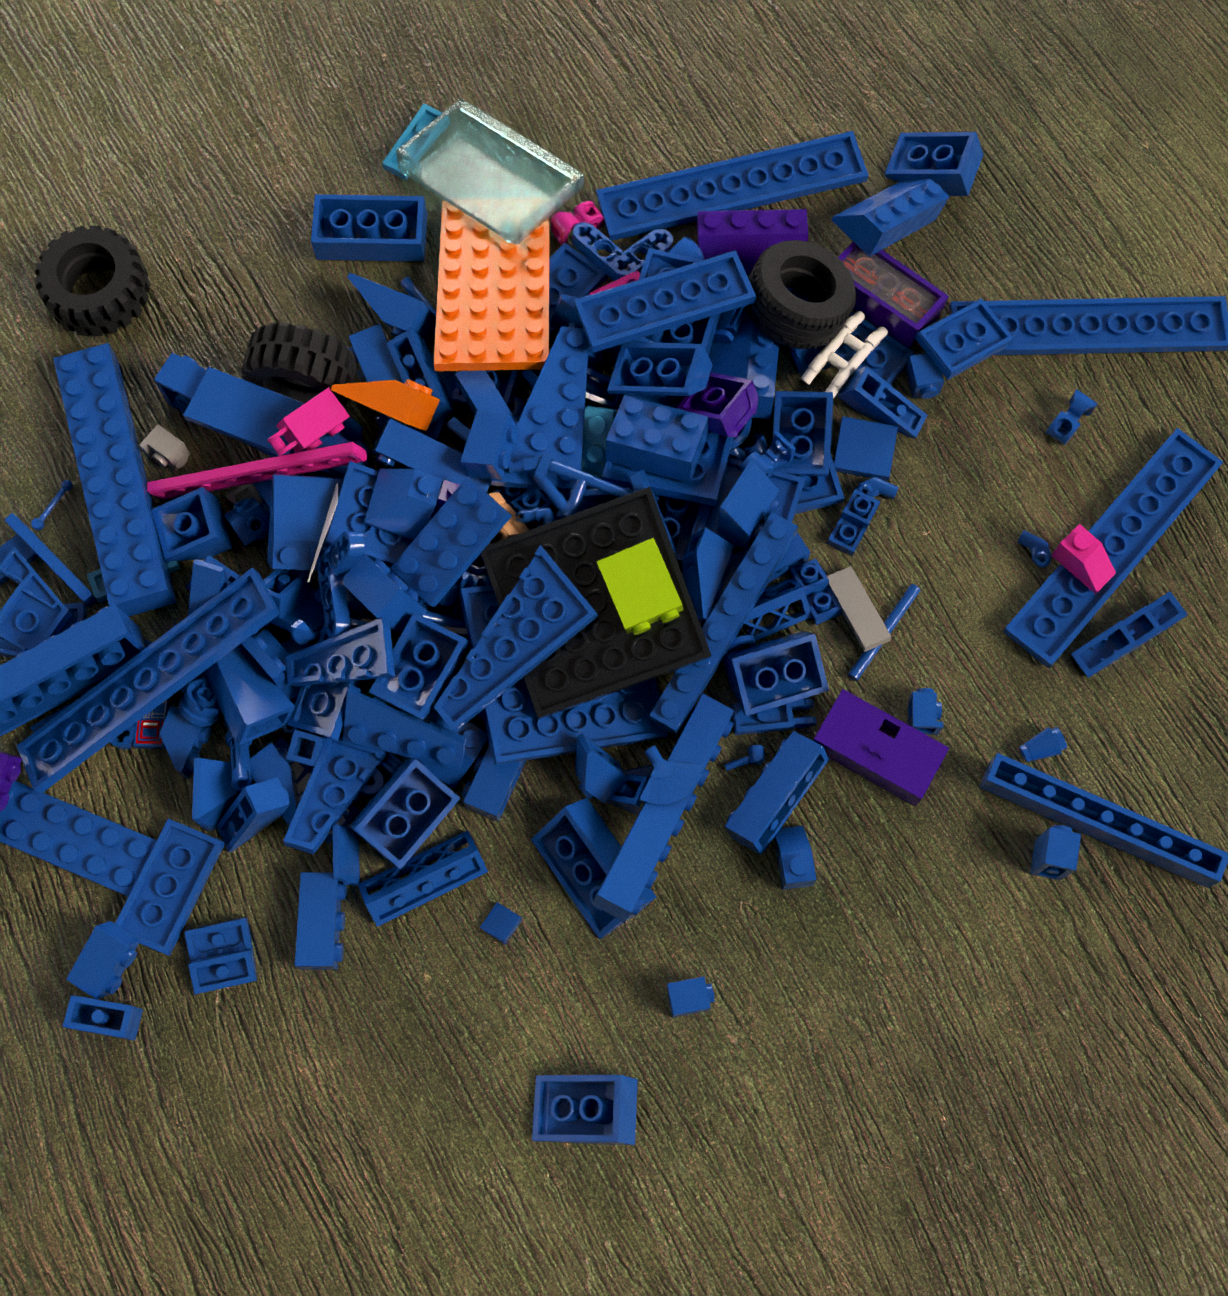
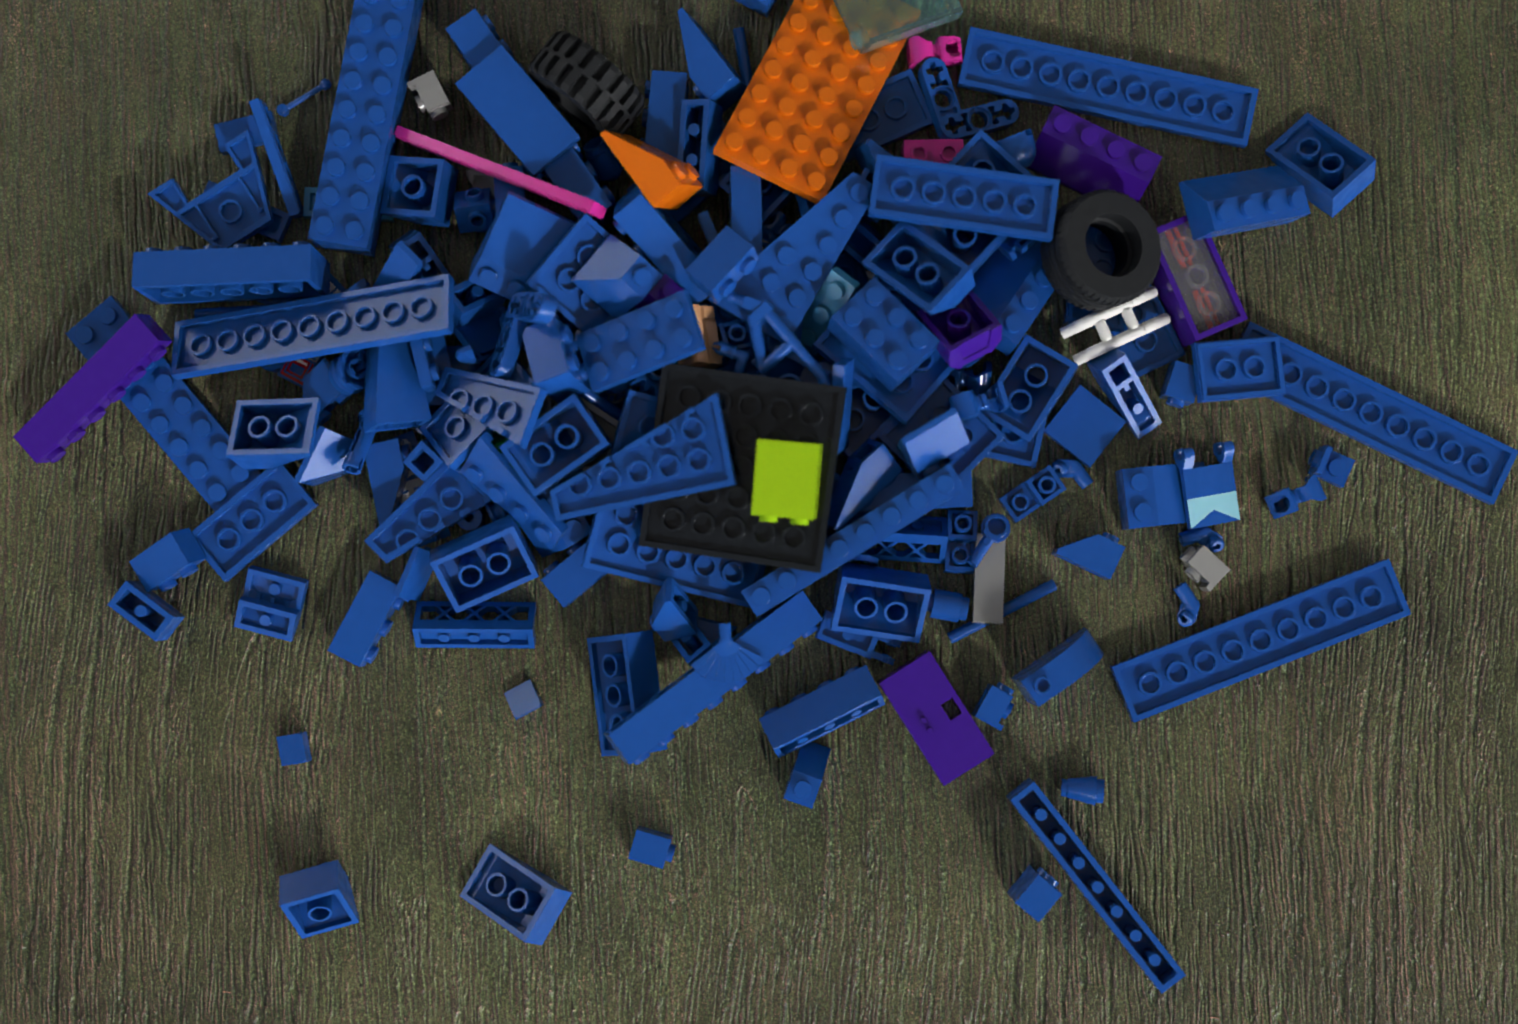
camera: 25 degrees right, 15 degrees up
blue slope [216,777,290,853] -> none
dark pink brick [267,388,350,457] -> none
white sticker [307,483,338,582] -> none
blue hand [724,745,765,771] -> none
dark pink slope [1051,524,1116,594] -> none
blue slope [1071,591,1188,678] -> none
none -> blue slope [226,397,322,469]
none -> blue slope [276,731,312,766]
none -> blue slope [279,859,359,939]
none -> blue brick [927,588,970,623]
none -> blue plate [967,513,1011,568]
none -> blue brick [1011,627,1104,707]
none -> blue slope [1051,532,1126,580]
none -> blue slope [1115,461,1205,530]
none -> blue flag [1173,441,1240,529]
none -> blue arm [1178,526,1224,553]
none -> light grey brick [1180,545,1230,592]
none -> blue bracket [1307,445,1355,488]

